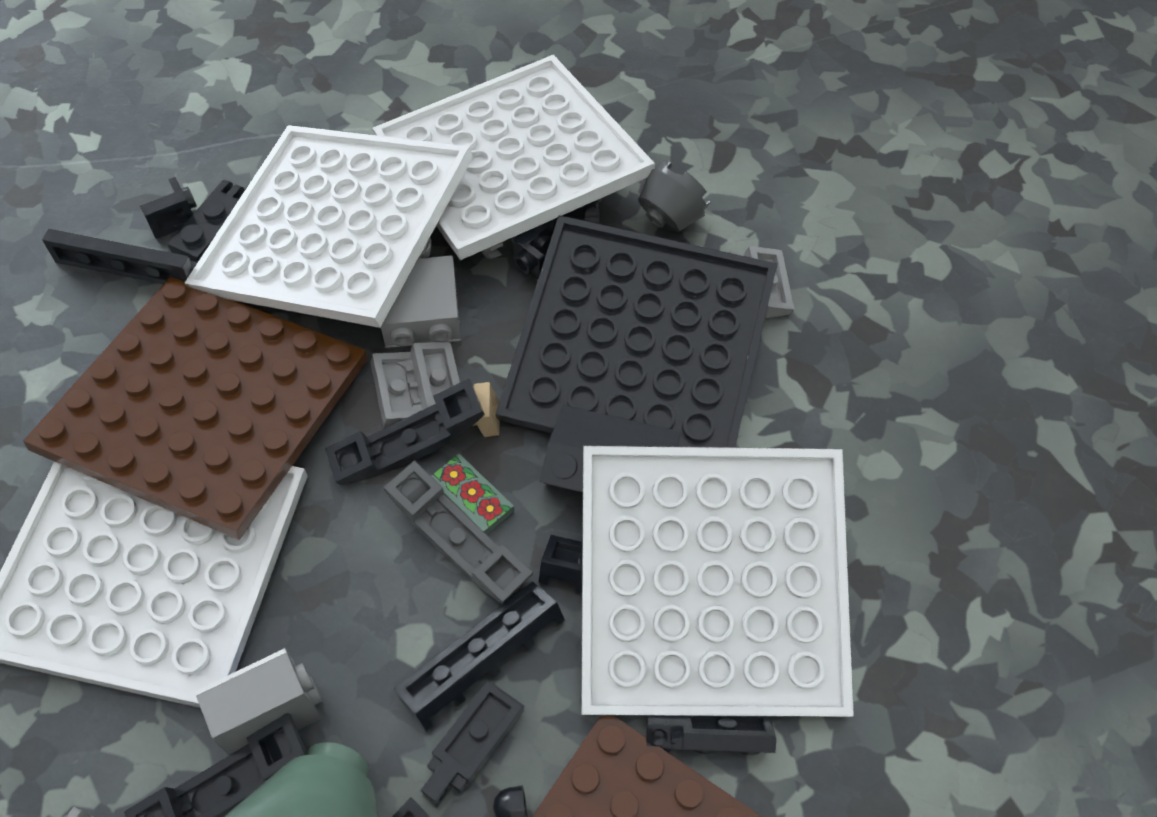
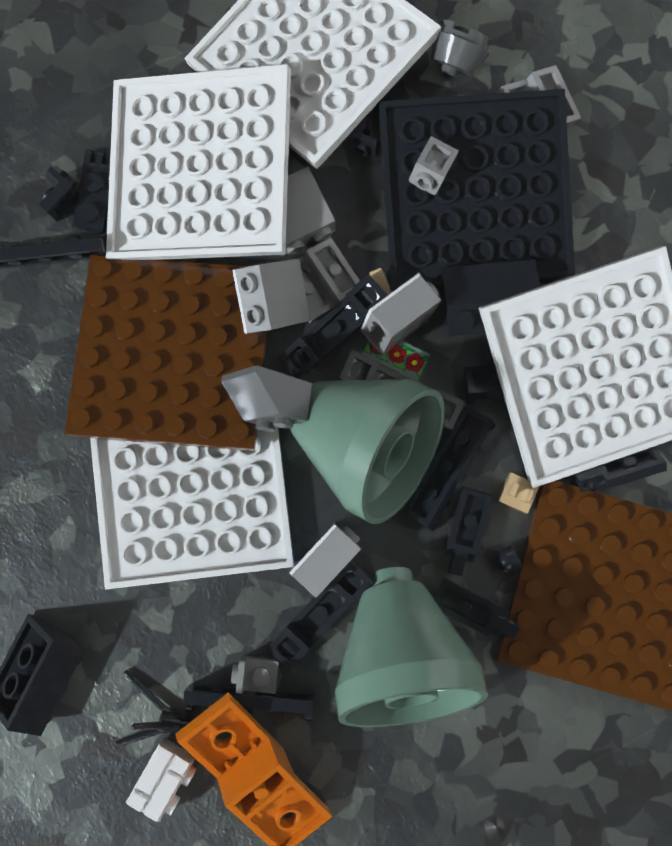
camera: 15 degrees left, 25 degrees up
none -> dark grey slope [221,365,312,432]
none -> light grey piece [232,259,311,334]
none -> sand green cone [291,379,445,524]
none -> light grey piece [361,273,441,356]
none -> light grey bracket [409,136,459,195]
none -> tan tile [497,473,540,514]

